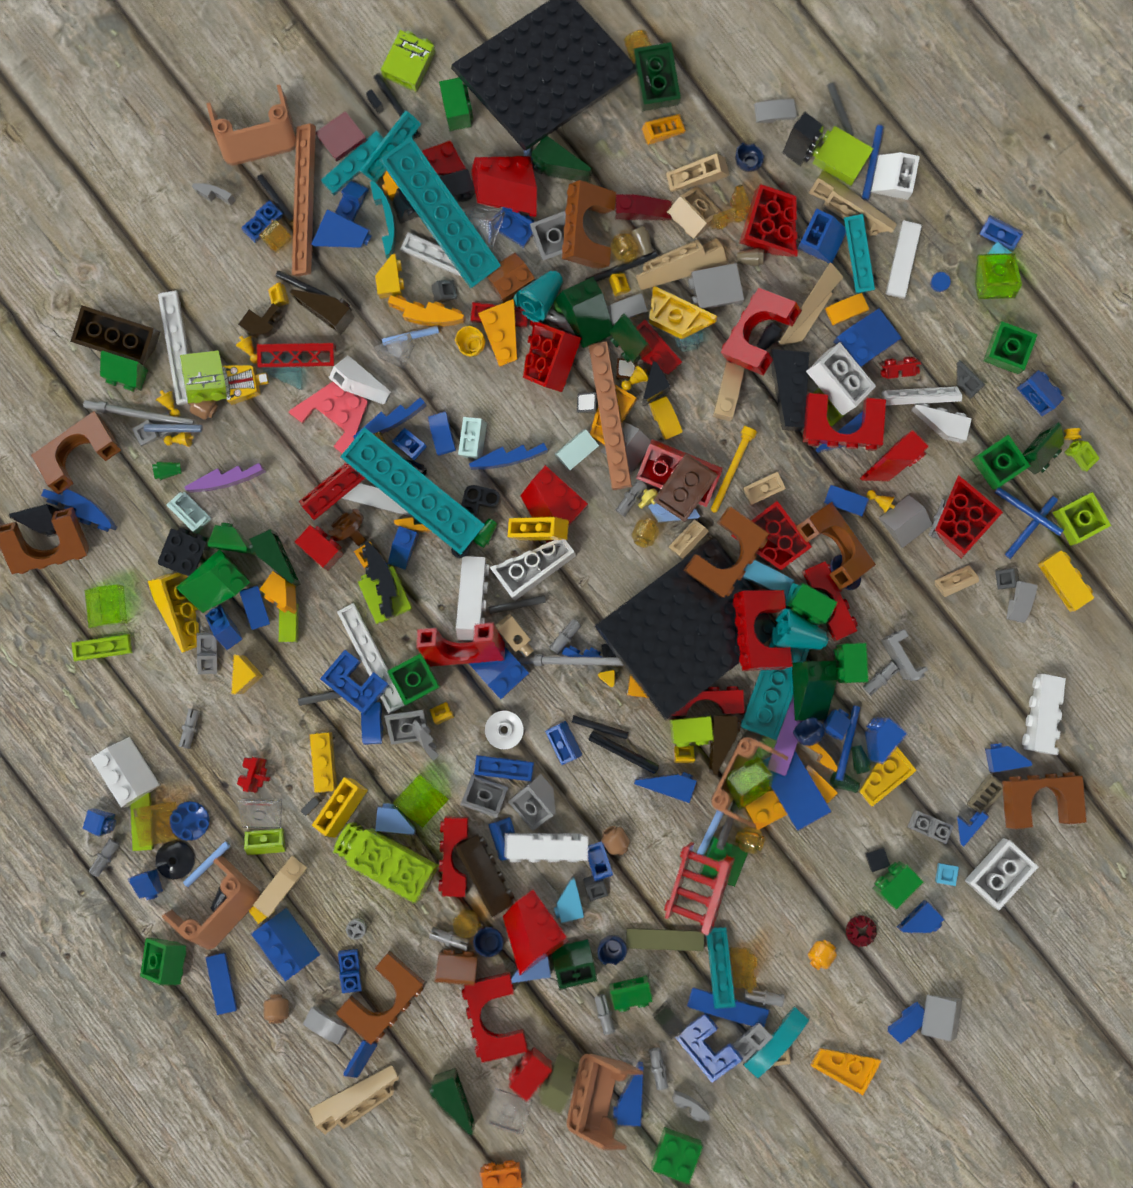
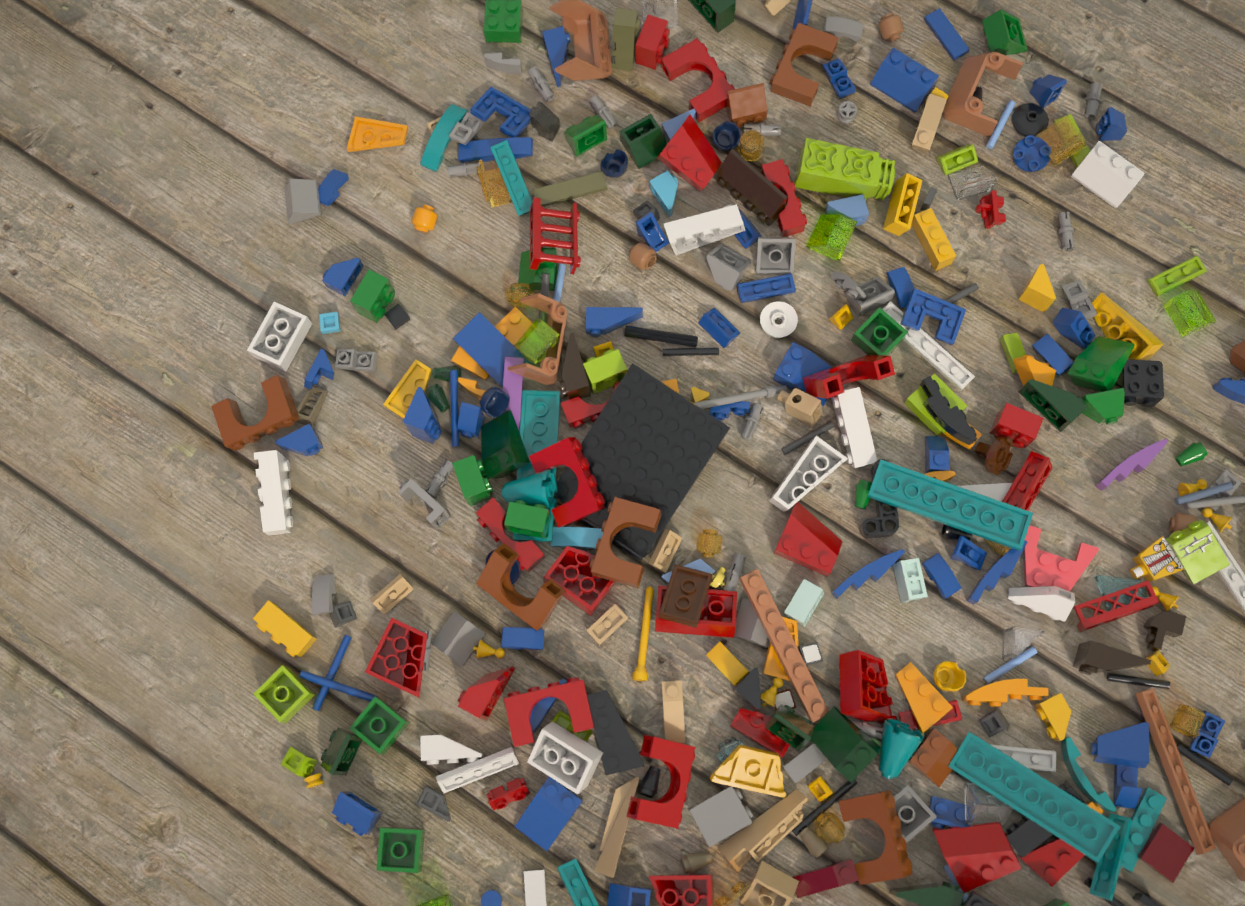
camera: 170 degrees right, 10 degrees down
light aqua hinge [166,492,212,534] -> none
yellow brick [507,517,569,541] -> none
light orange slope [825,293,870,326] -> none
dark red gear [846,915,877,947] -> none

